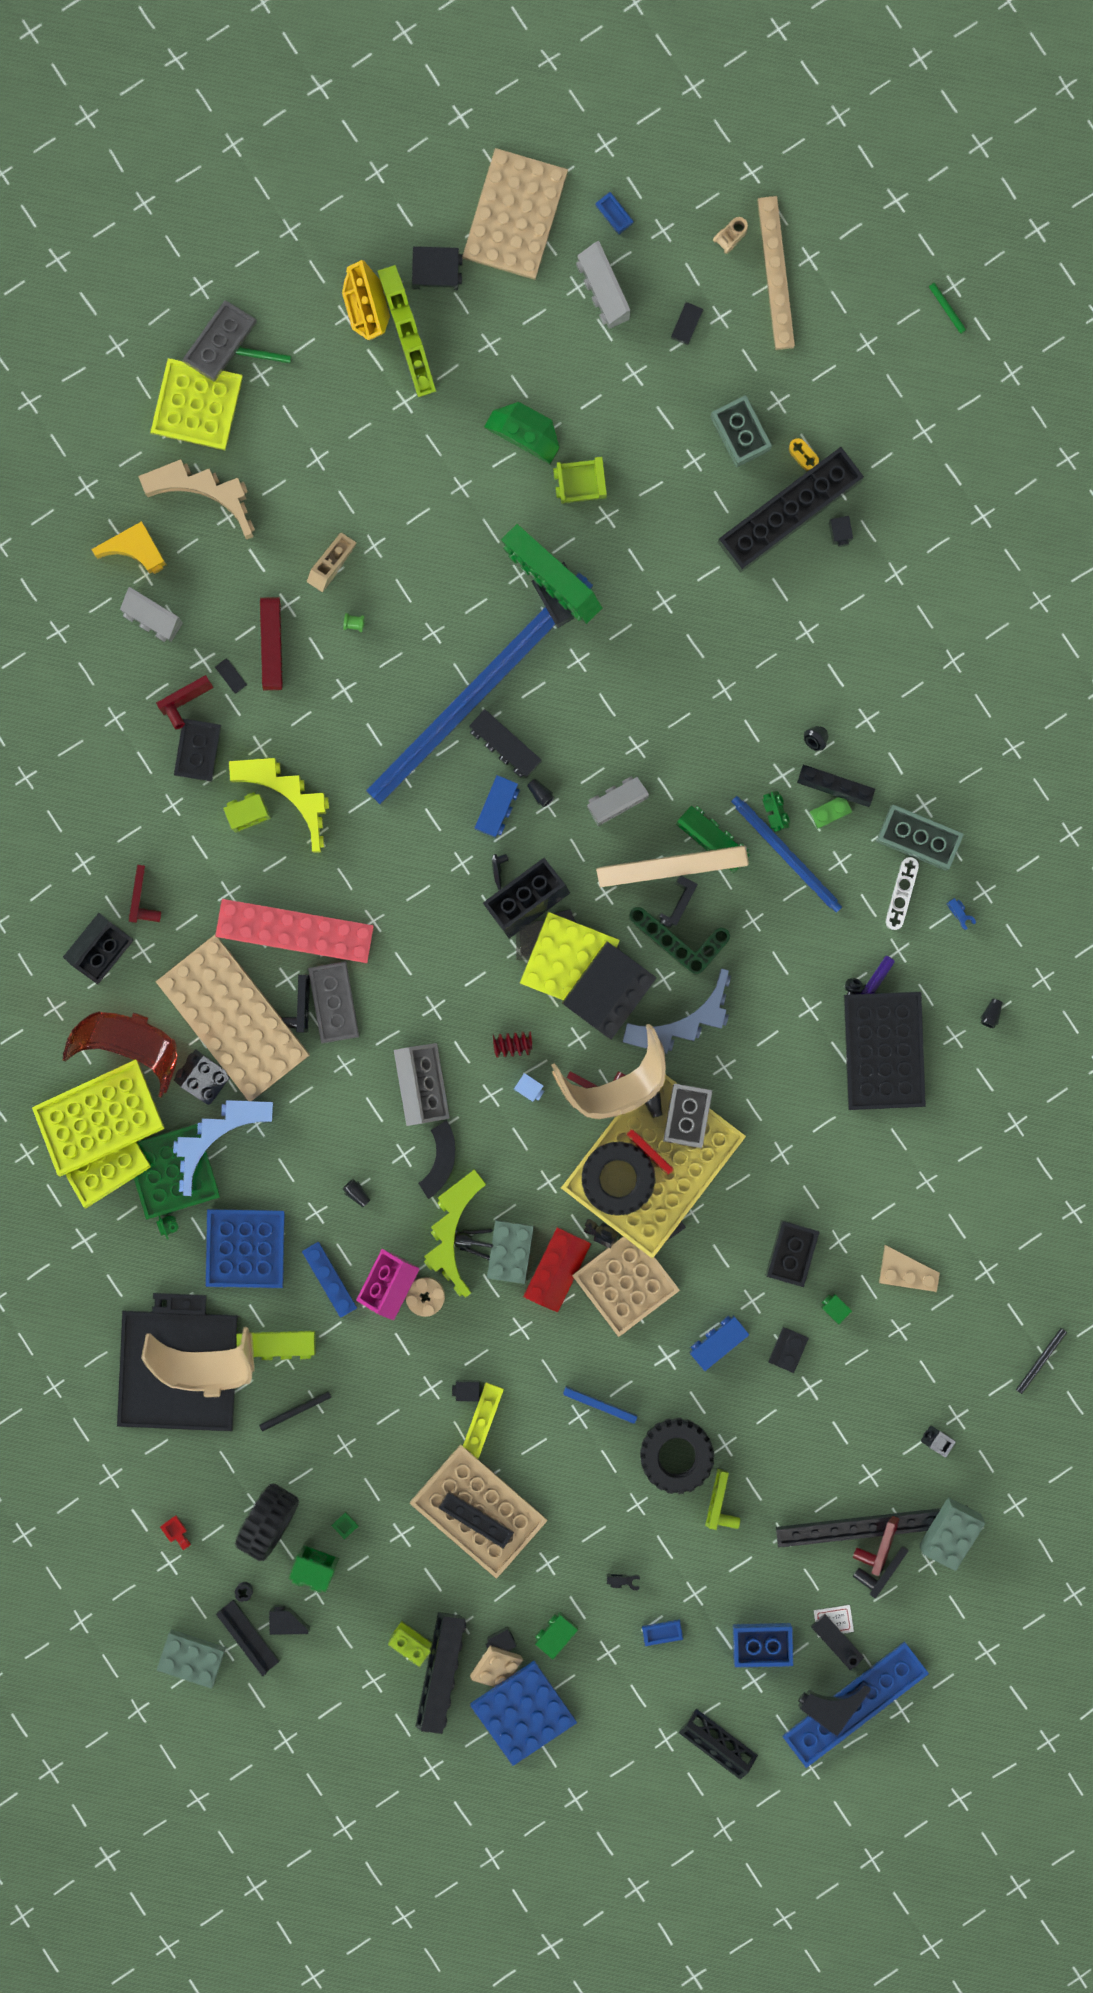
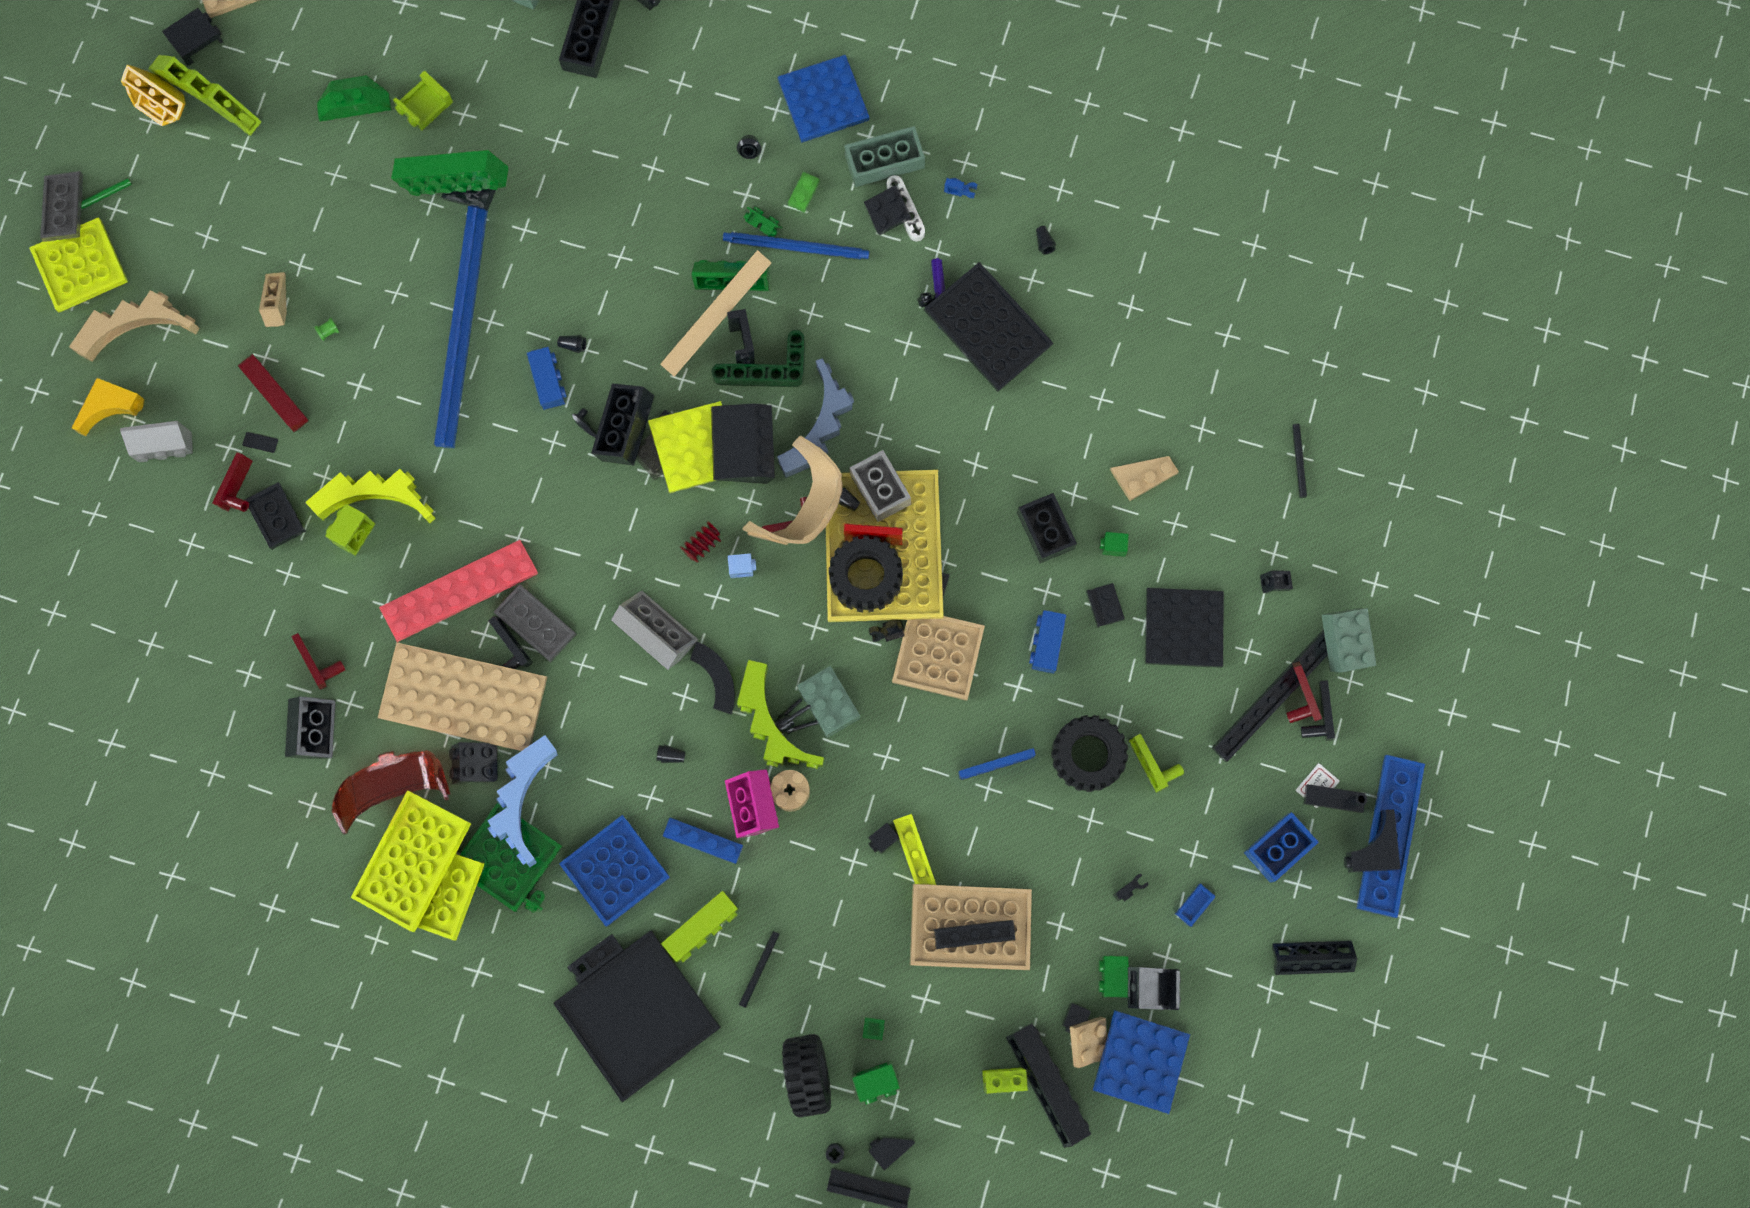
camera: 45 degrees left, 10 degrees down
tan piece [142,1327,254,1397] -> none
red plate [160,1515,191,1550] -> none
black brick [469,709,542,779] -> none
red slope [523,1227,591,1312] -> none
light grey slope [587,776,649,826] -> none
black plate [797,764,875,807] -> none
none -> blue plate [778,55,869,143]
none -> black plate [864,185,912,235]
none -> black panel [1128,967,1181,1010]
none -> black plate [1145,588,1224,668]

